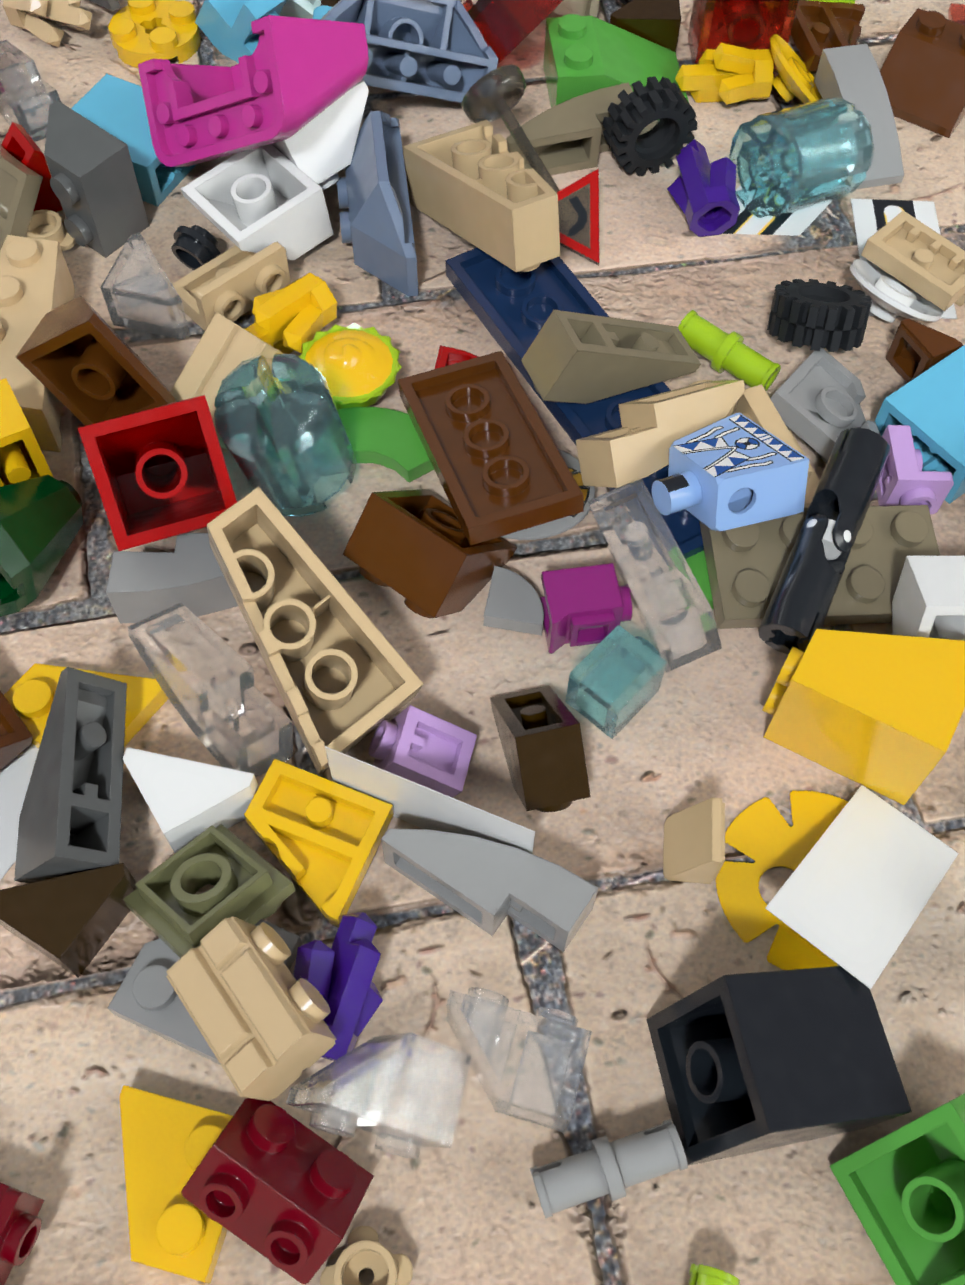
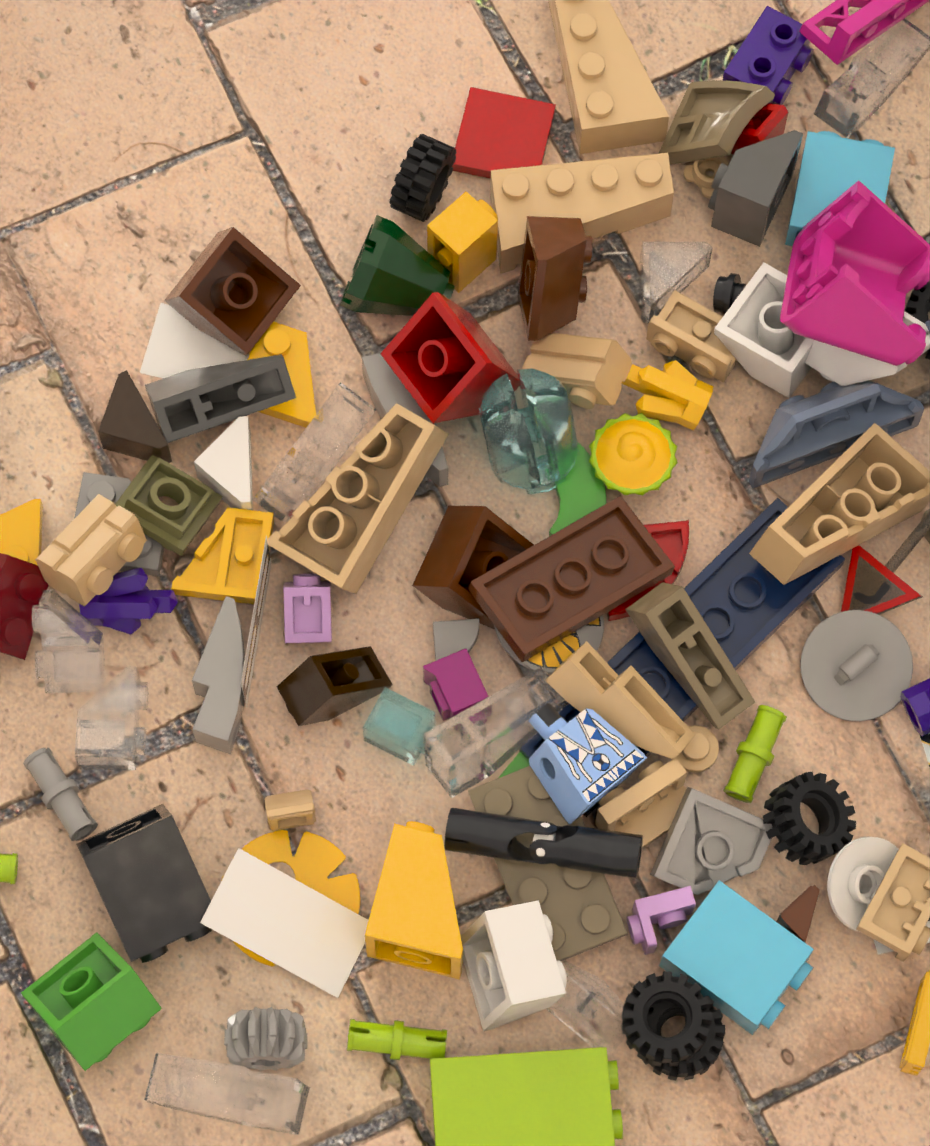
camera: 75 degrees right, 10 degrees up
none -> light grey shield [800,610,913,721]

